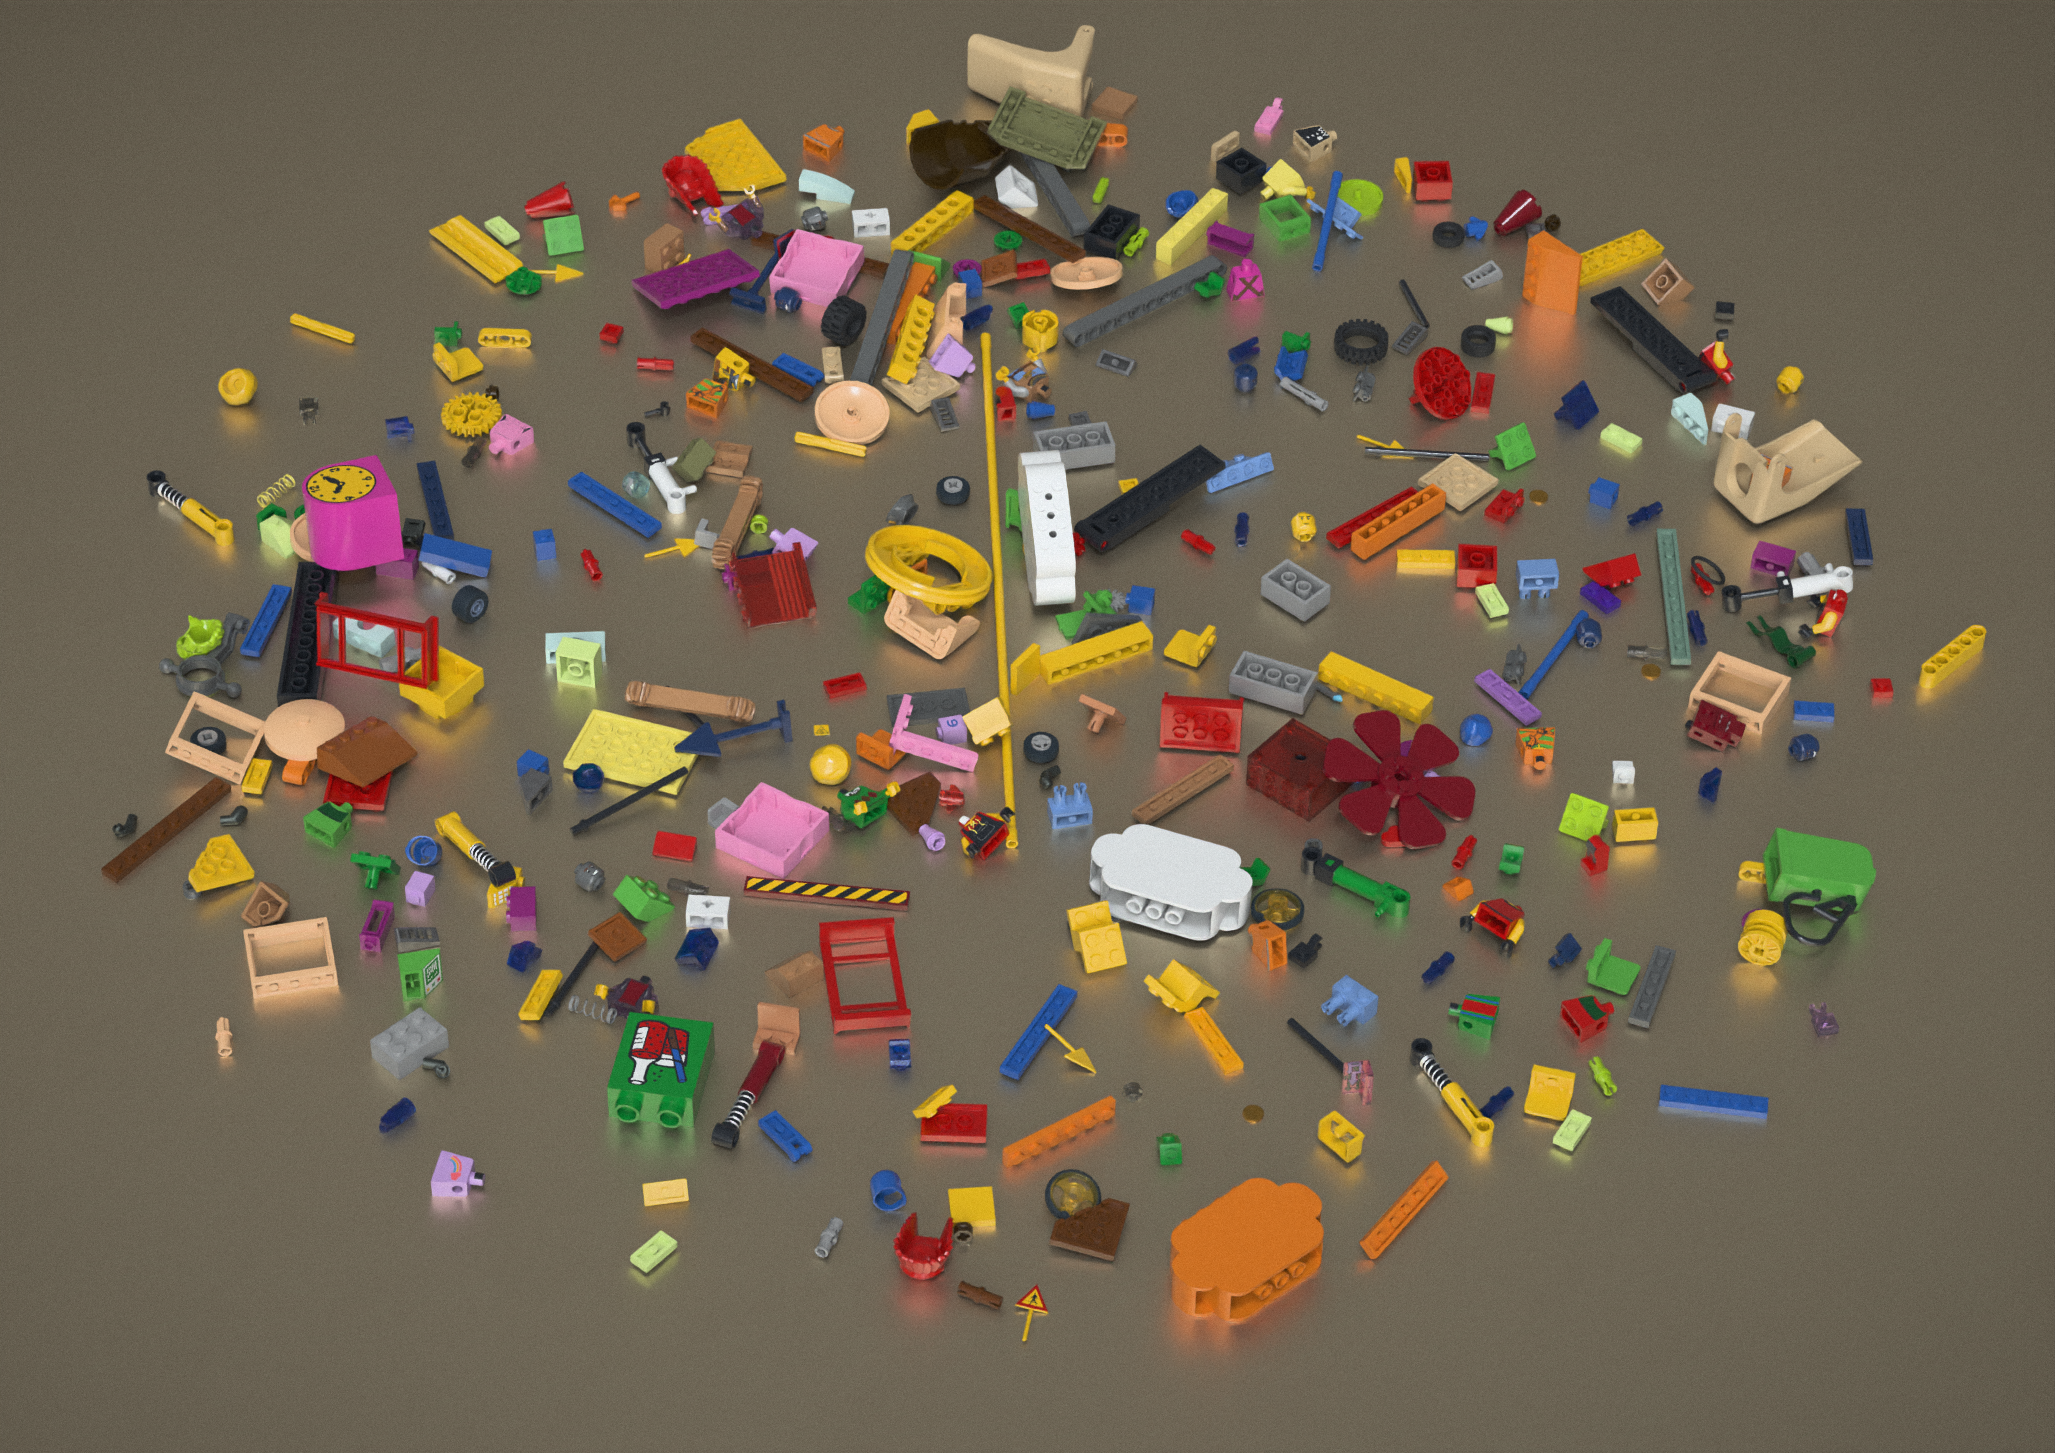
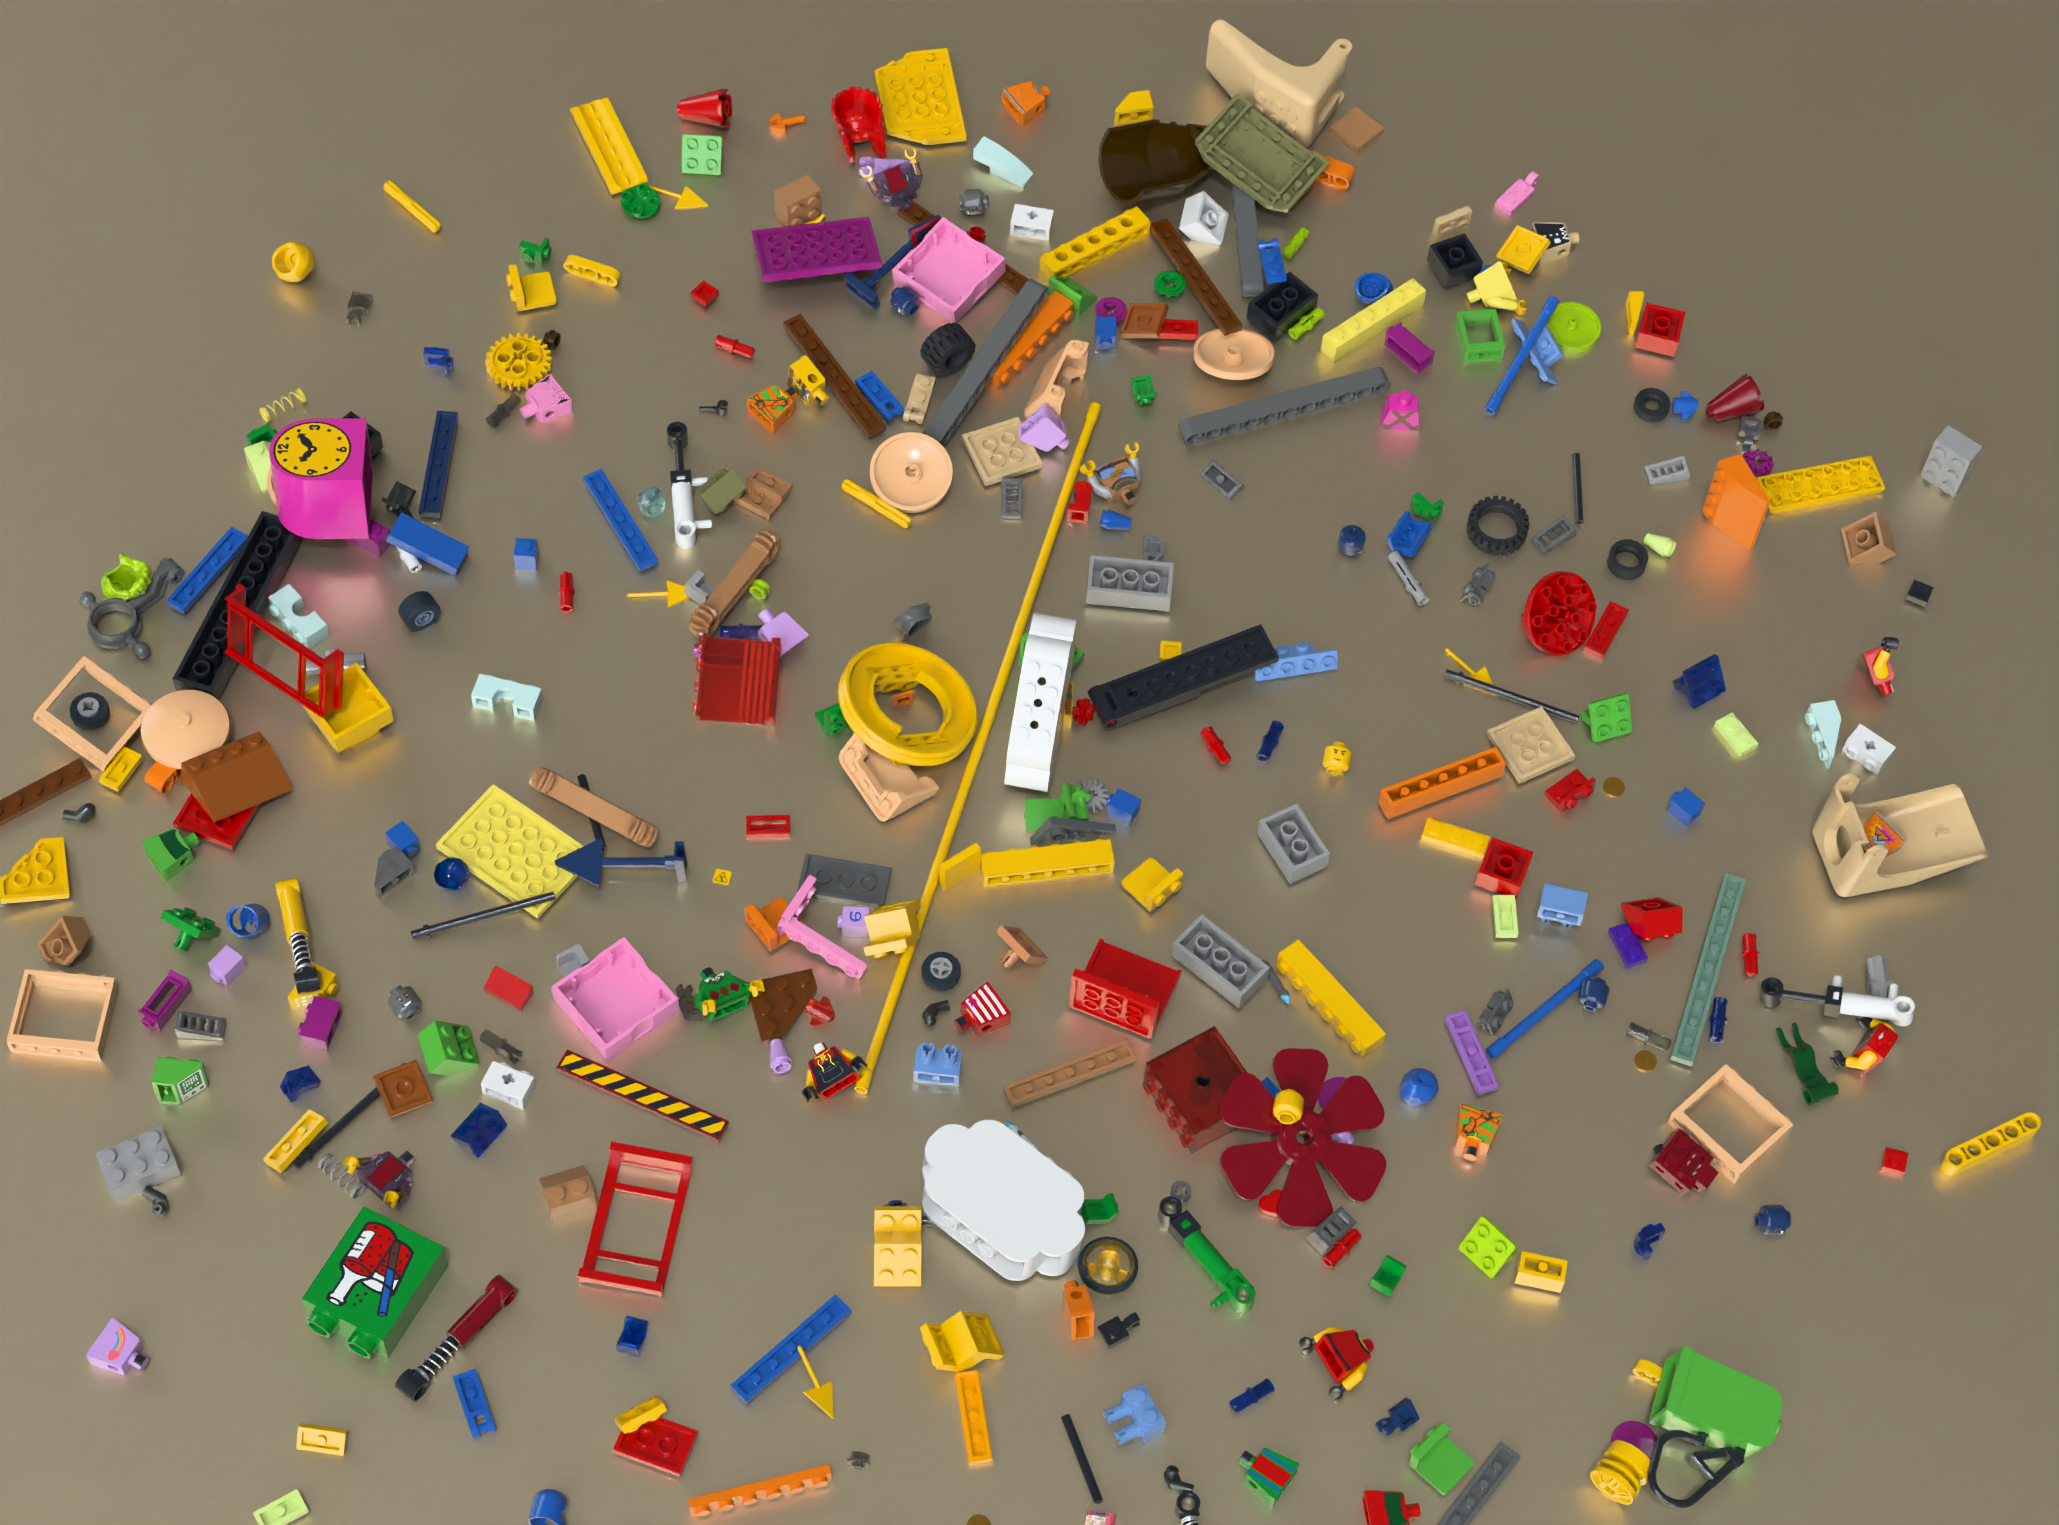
camera: 15 degrees right, 15 degrees up
piece [146,470,235,546] -> none
clear blue hinge [379,1097,416,1134] -> none
yellowish green plate [484,216,520,245] -> none
yellowish green brick [555,637,603,688] -> none
nougat bracket [753,1002,801,1056] -> none
yellow piece [809,744,851,785] -> none
yellow brick [887,294,935,384] -> none
black wheel [936,476,970,505] -> none
clear blue hinge [960,305,993,331] -> none
yellow brick [1022,310,1059,352] -> none
green bracket [1194,272,1225,298] -> none
clear blue hinge [1228,336,1260,364] -> none
red plate [1326,486,1418,548] -> none
orange slope [1442,876,1474,901] -> none
red leg [1580,835,1610,876] -> none
black hinge [1590,286,1717,394] -> none
white bracket [1612,761,1635,784] -> none
clear blue pin [1627,501,1663,526] -> none
black tyre [1691,556,1725,585] -> none
magenta brick [1750,540,1796,576] -> none
yellow head [1776,366,1804,394] -> none
blue plate [1793,700,1835,723] -> none
dark blue plate [1845,508,1873,565] -> none
none -> red torso [954,981,1011,1036]
none -> pearl dark grey arm [1164,1465,1194,1494]
none -> blue plate [1258,238,1287,284]
none -> yellow head [1273,1089,1304,1124]
none -> flat silver slope [1307,1206,1357,1255]
none -> yellow tile [1495,225,1551,274]
none -> light grey brick [1920,425,1983,498]

